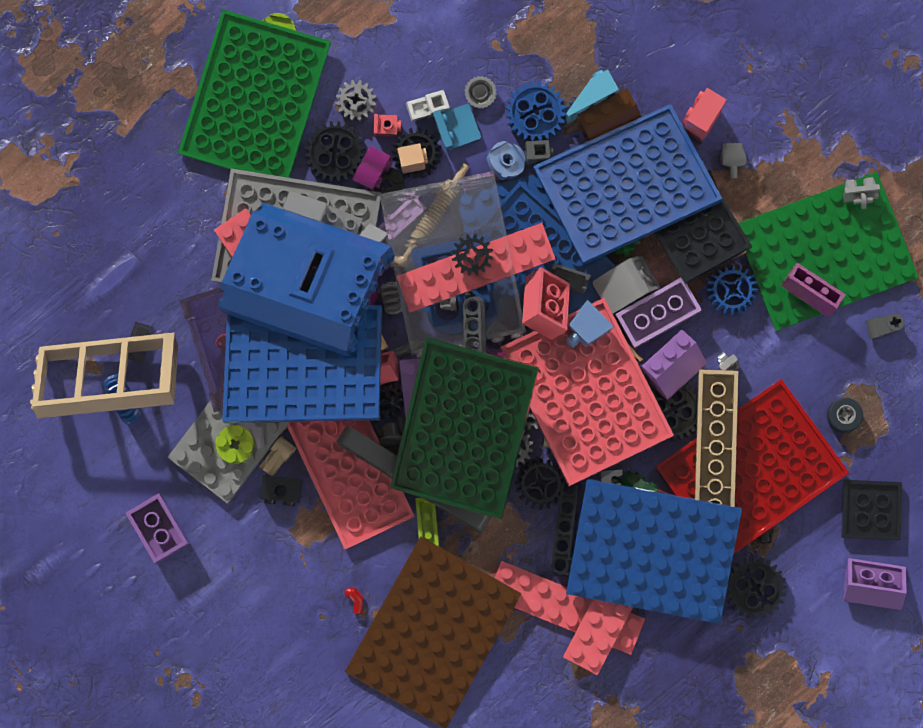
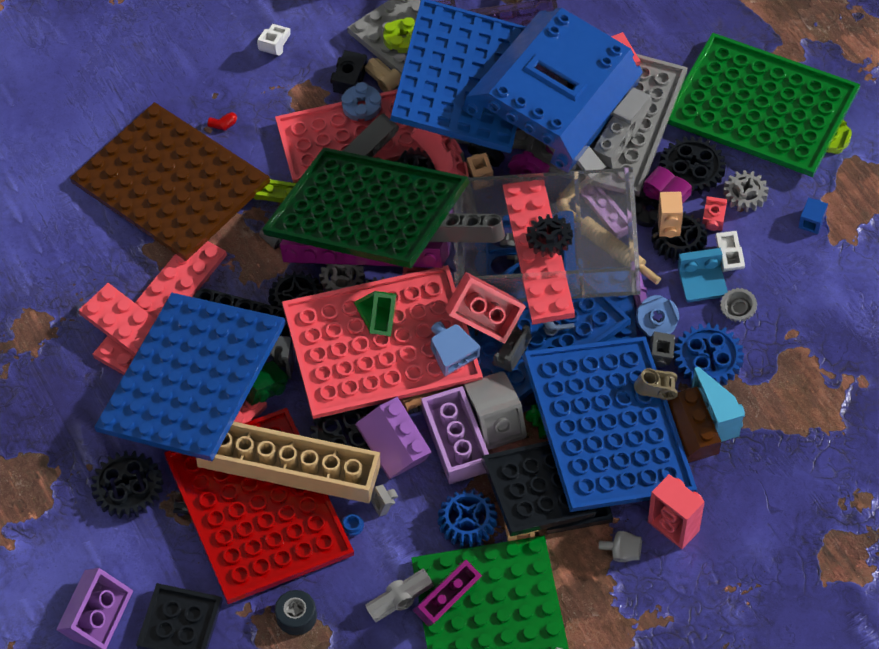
camera: 95 degrees right, 25 degrees down
none -> white brick [257,24,290,56]
none -> medium blue plate [341,82,382,121]
none -> blue plate [342,514,364,536]
none -> green slope [354,291,397,336]
none -> light grey piece [365,568,434,622]
none -> dark tan piece [634,368,678,400]
none -> blue brick [798,197,828,234]

